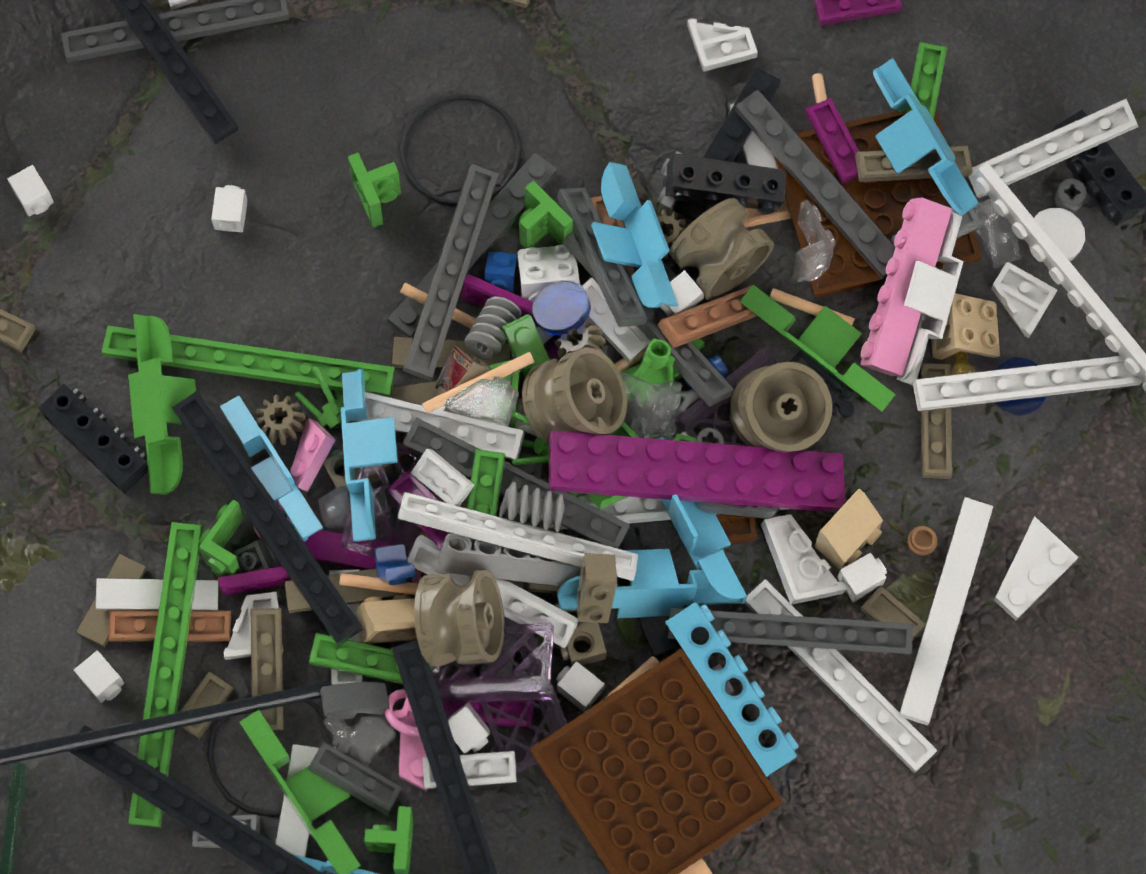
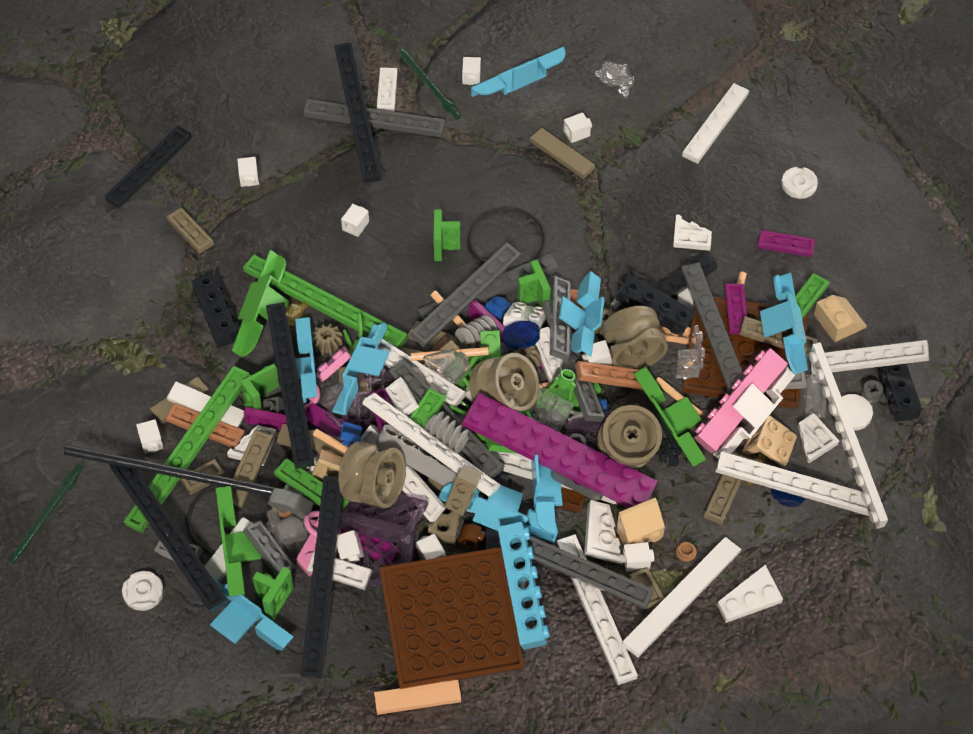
camera: 25 degrees right, 15 degrees down
none -> clear yellow plant [286,302,308,326]
none -> reddish brown plate [458,523,486,551]
none -> tan slope [814,295,867,342]

